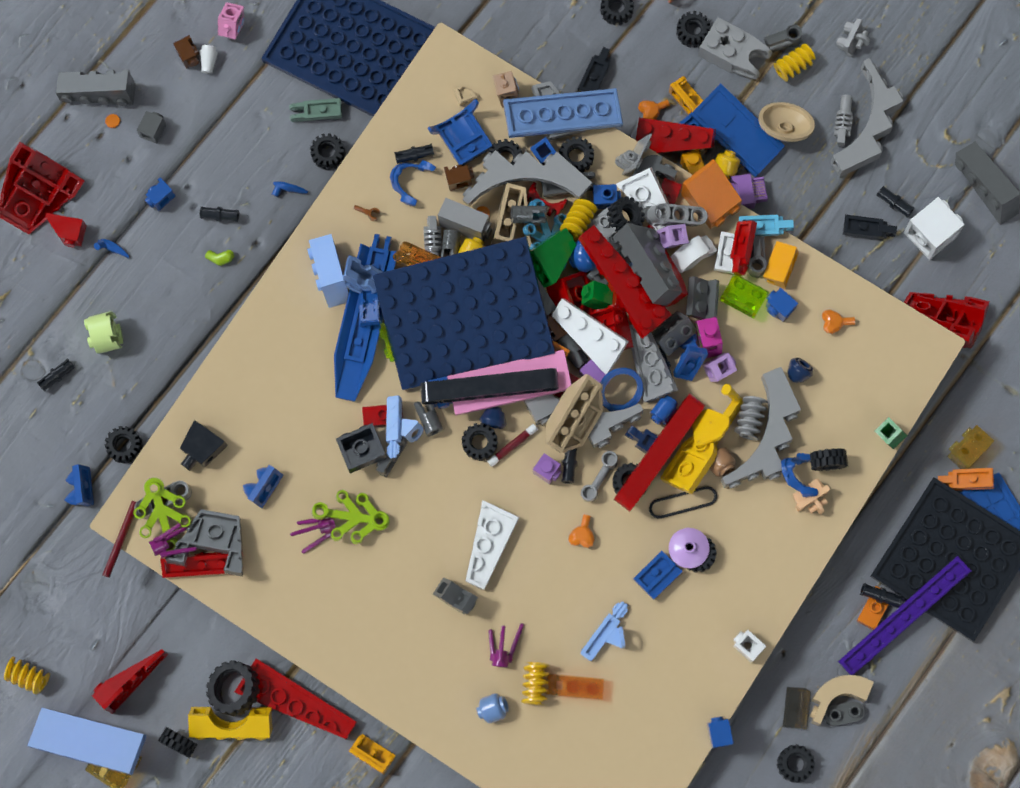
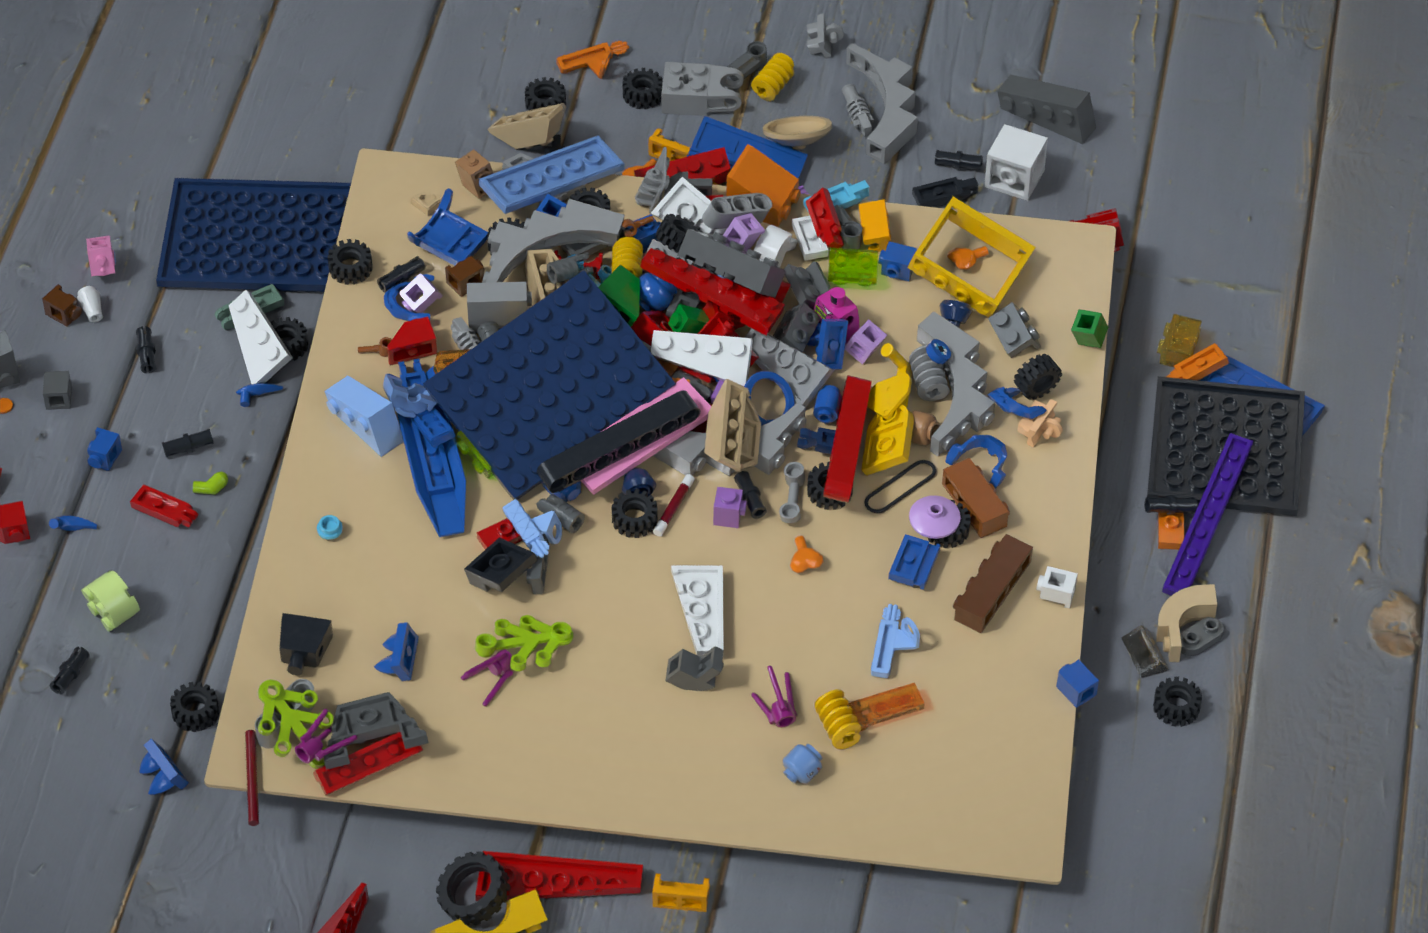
camera: 30 degrees left, 25 degrees down
none -> red hinge [130,484,198,527]
none -> black pin [136,326,156,373]
none -> white wing [228,290,293,384]
none -> medium azure plate [317,515,343,540]
none -> black tyre [328,239,373,285]
none -> red slope [387,317,437,366]
none -> lavender brick [399,273,443,313]
none -> tan wedge [488,103,566,149]
none -> dark orange hand [622,216,654,237]
none -> yellow window [907,197,1035,318]
none -> blue tile [926,339,951,364]
none -> dark orange brick [942,458,1010,538]
none -> blue helmet [945,435,1007,489]
none -> reddish brown brick [953,534,1033,633]
none -> bracket [988,302,1041,358]

